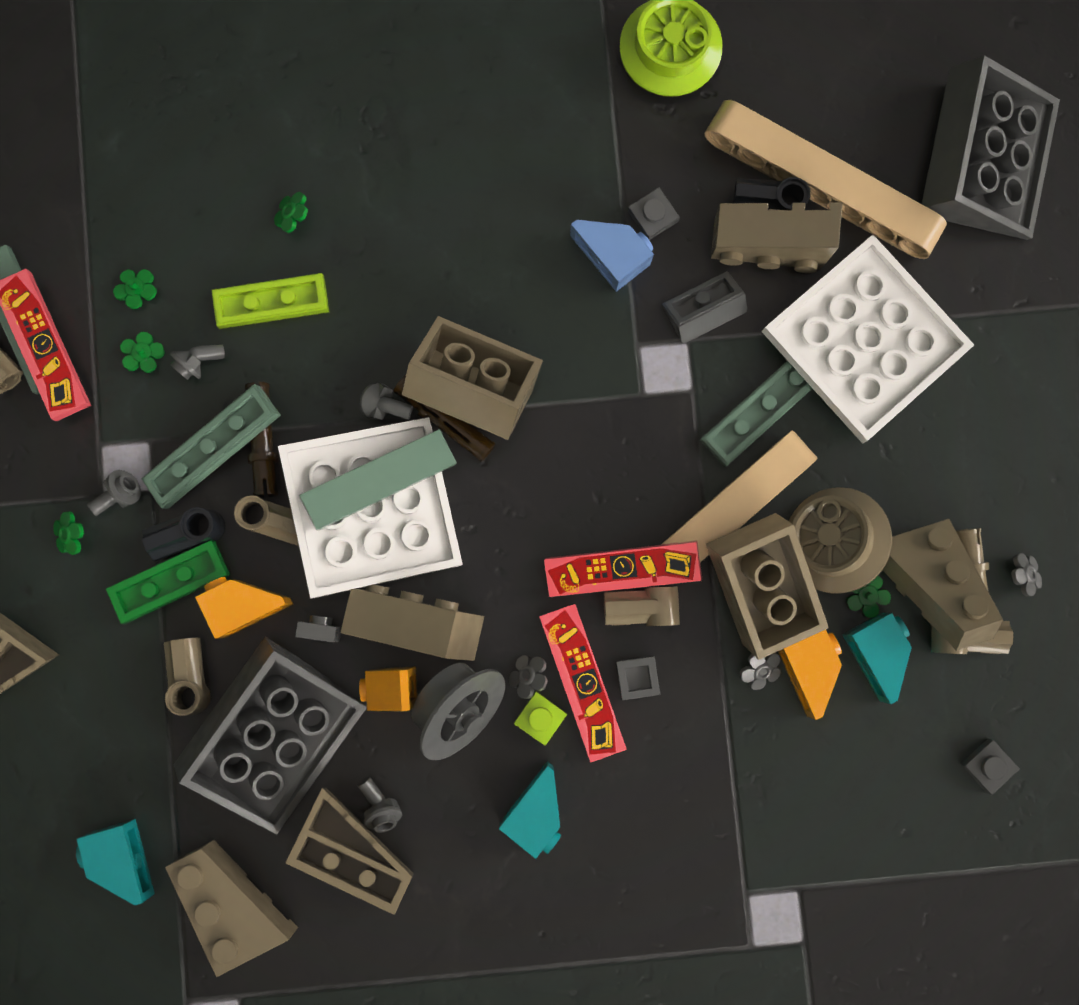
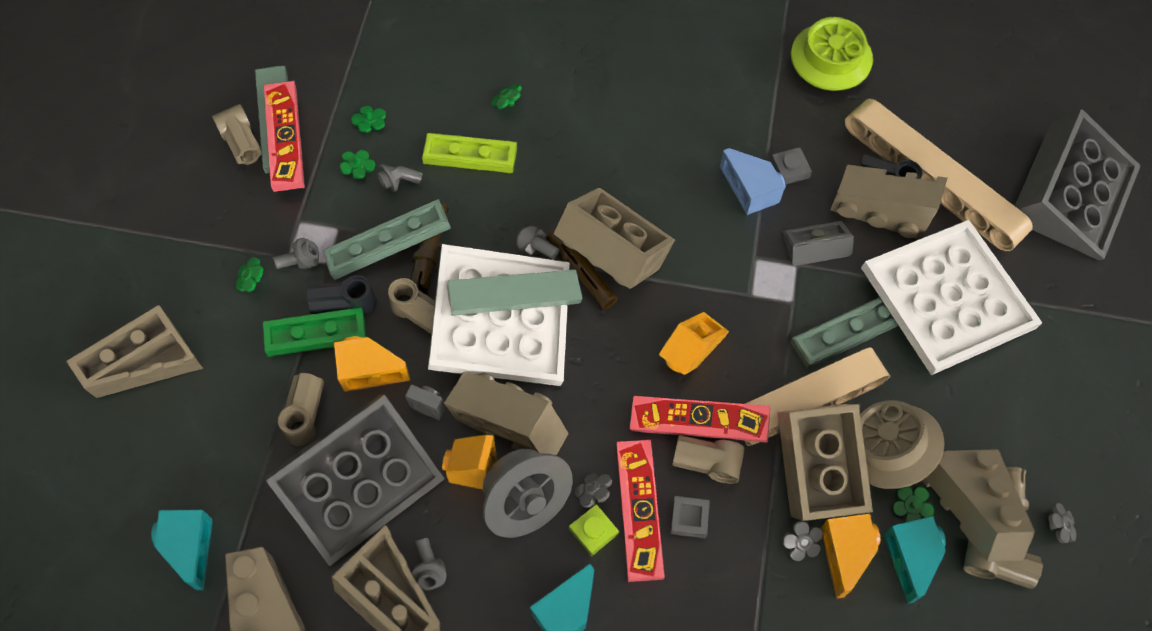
camera: 15 degrees right, 20 degrees down
none -> light orange slope [659,312,729,375]

